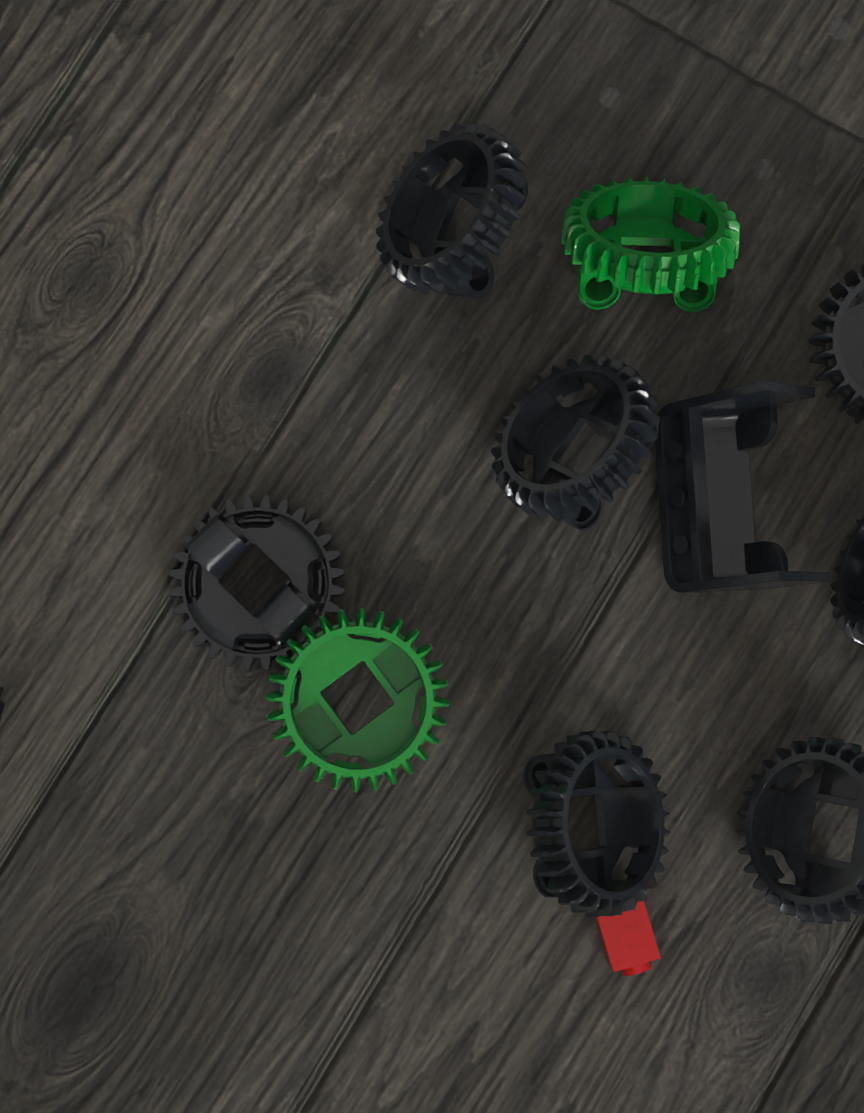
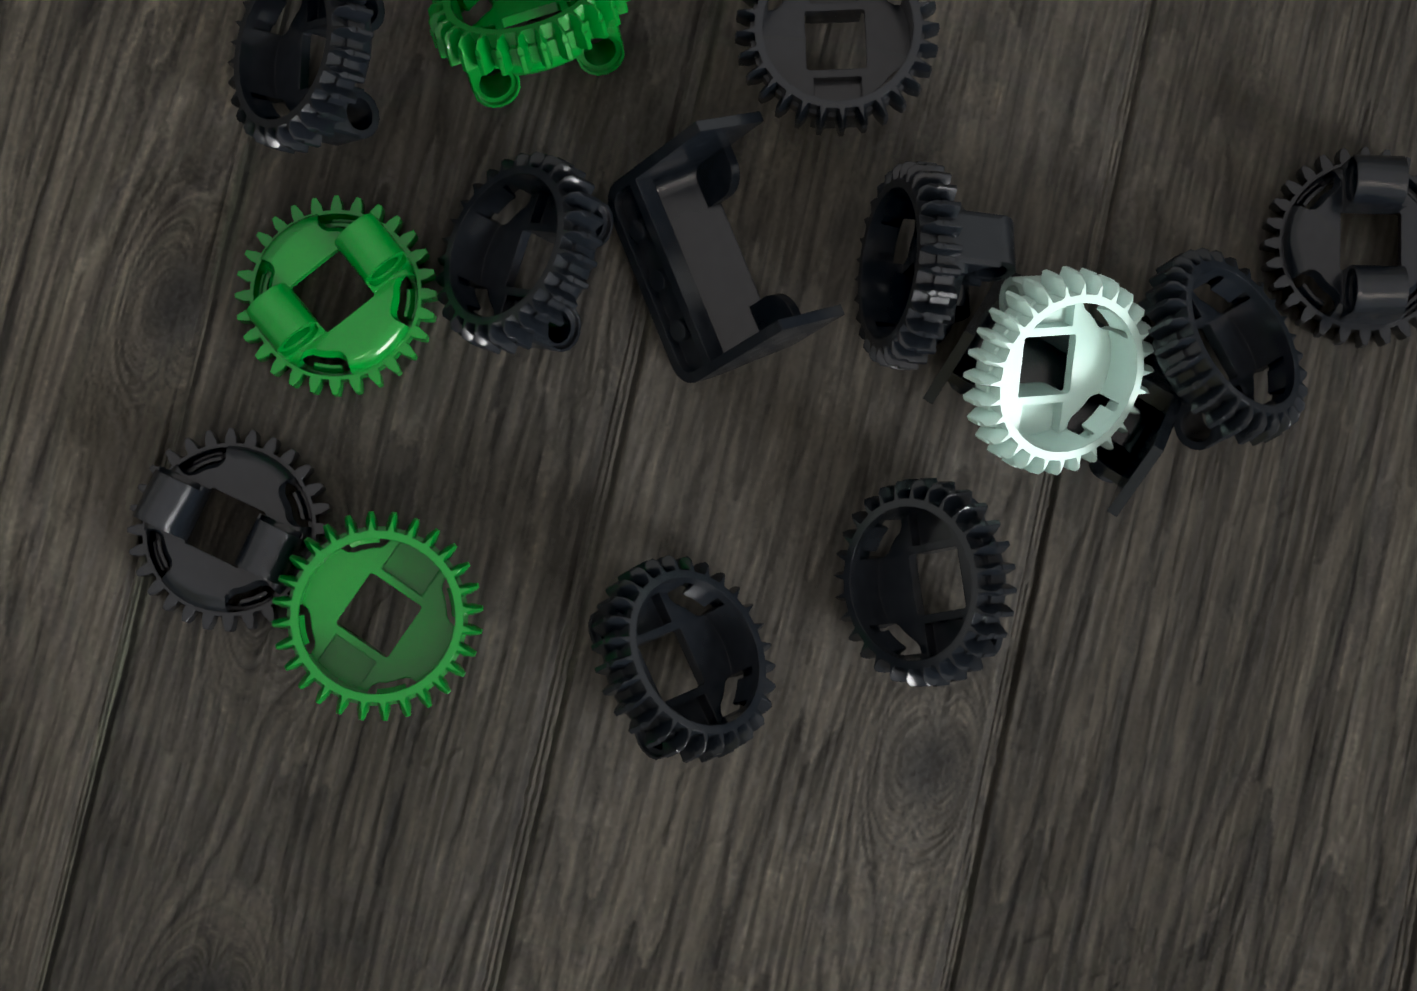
camera: 20 degrees left, 0 degrees up
red brick [594,901,661,976] -> none
none -> green piece [235,195,438,397]

